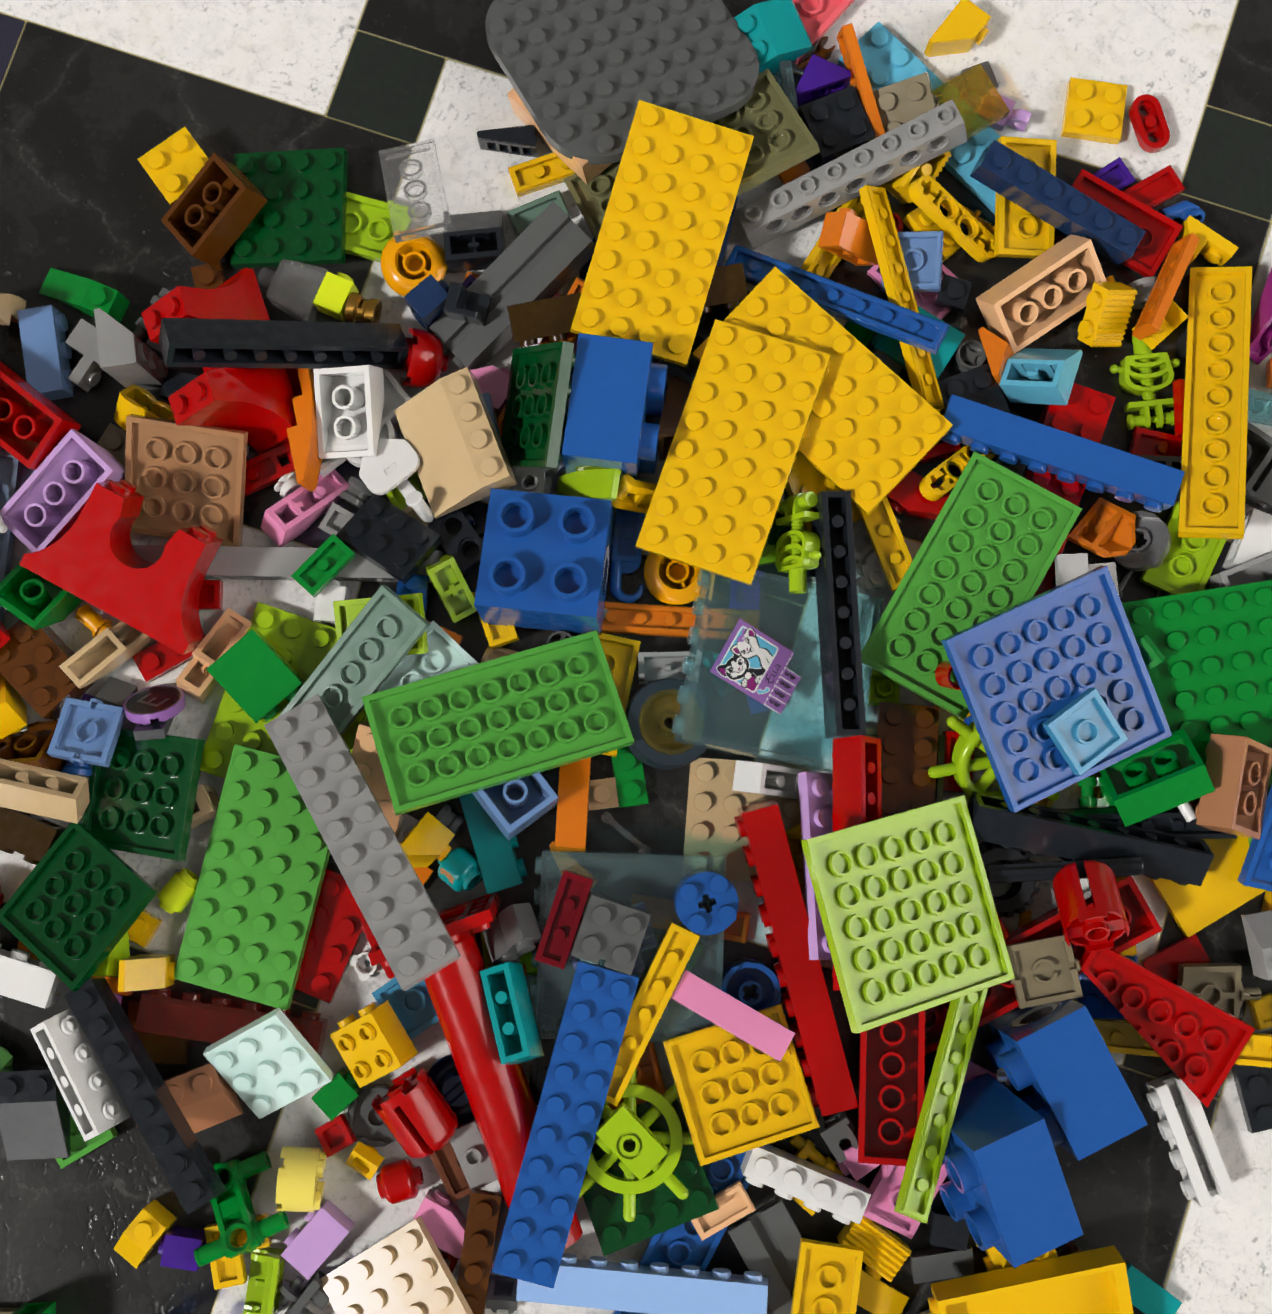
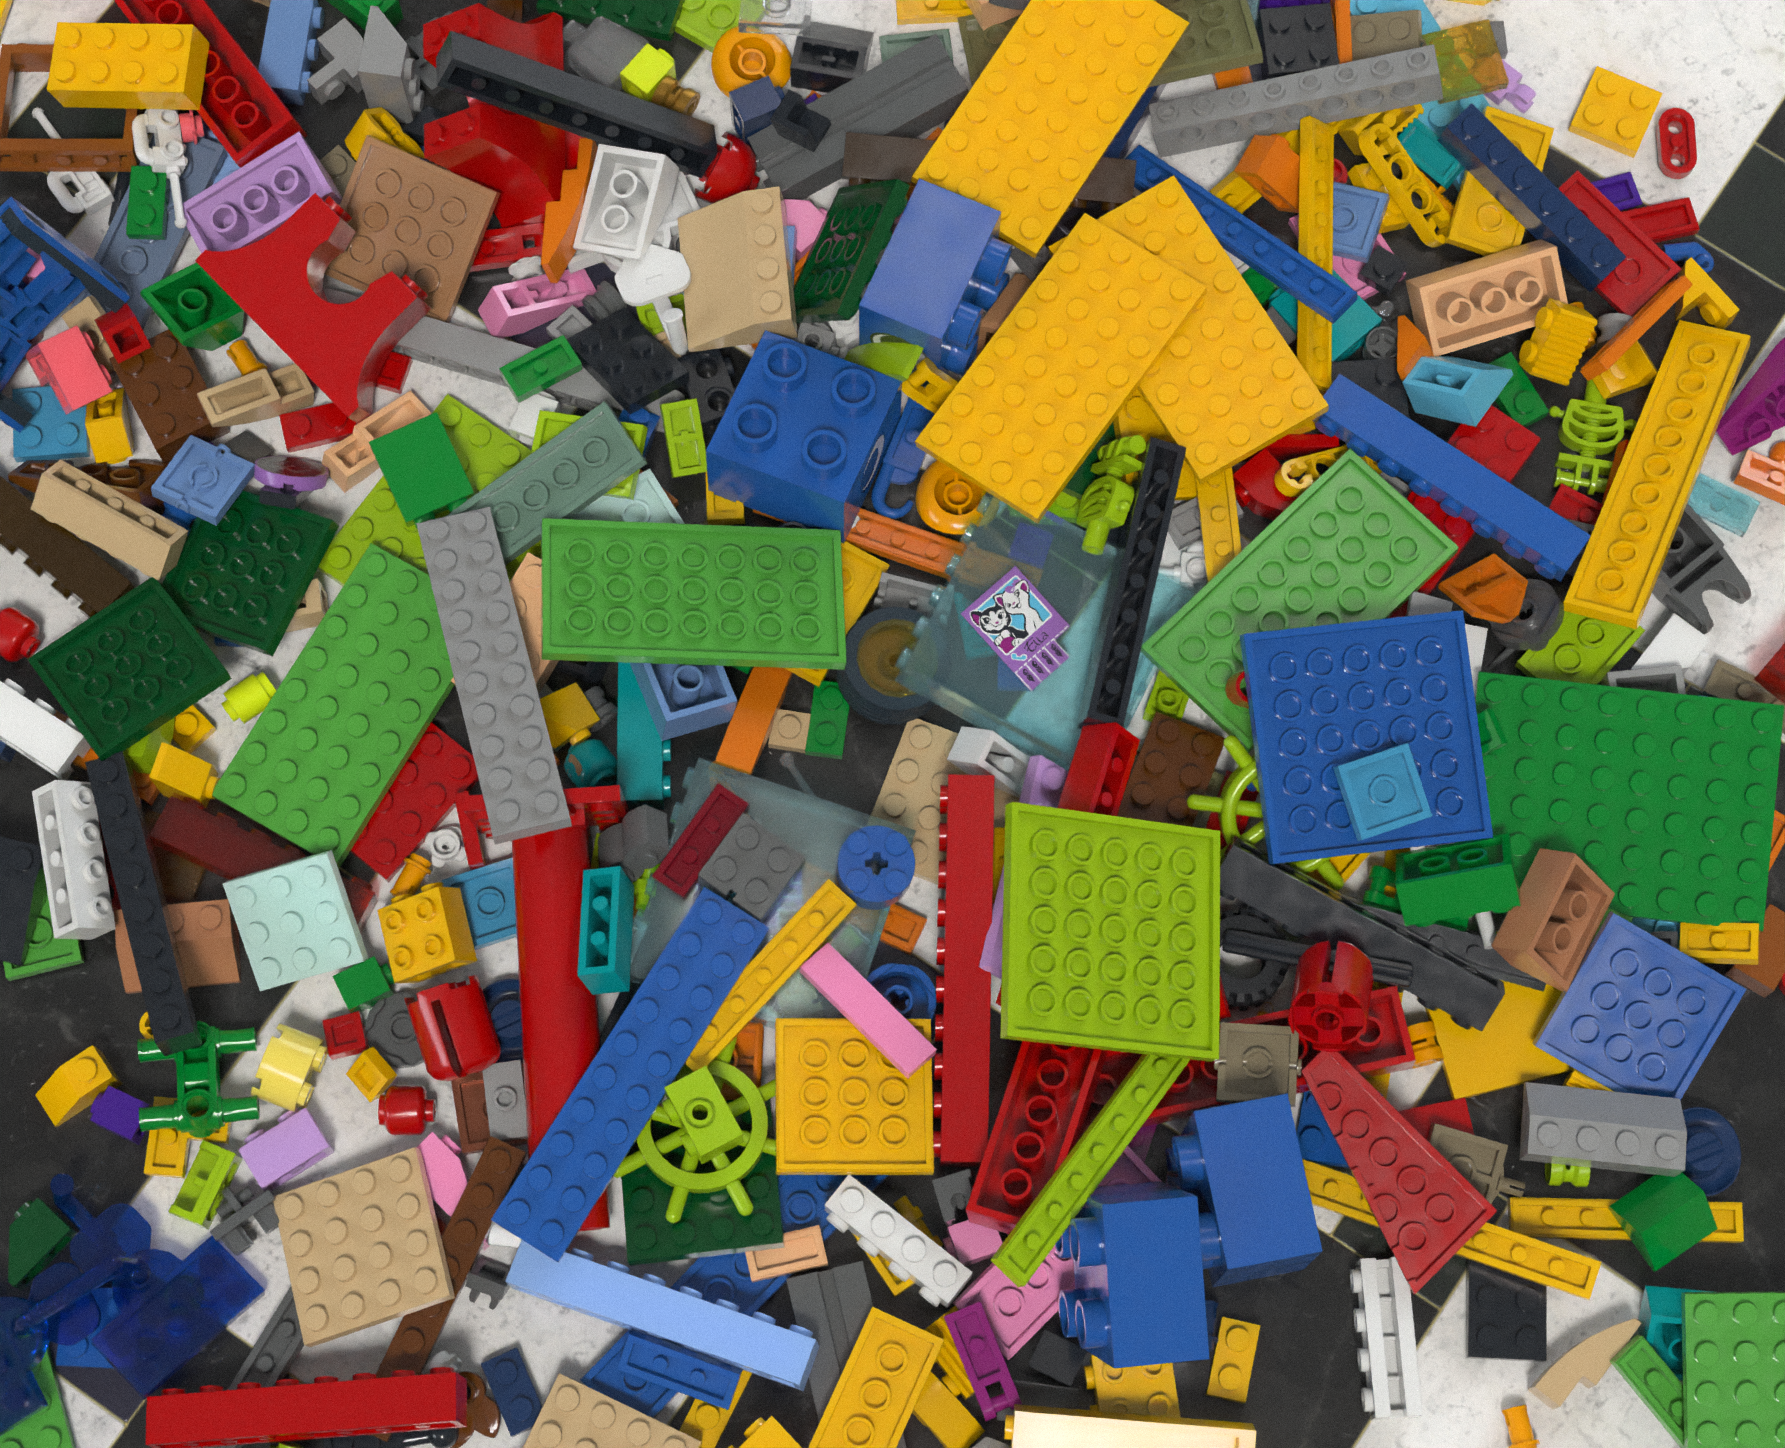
camera: 10 degrees right, 10 degrees down
none -> light orange pin [389,853,432,897]
none -> magenta plate [944,1302,1022,1421]
none -> yellow plate [1205,1317,1261,1404]
none -> teal tile [1397,119,1465,189]
none -> light orange wheel [1407,1021,1444,1069]
none -> green plate [1489,352,1549,428]

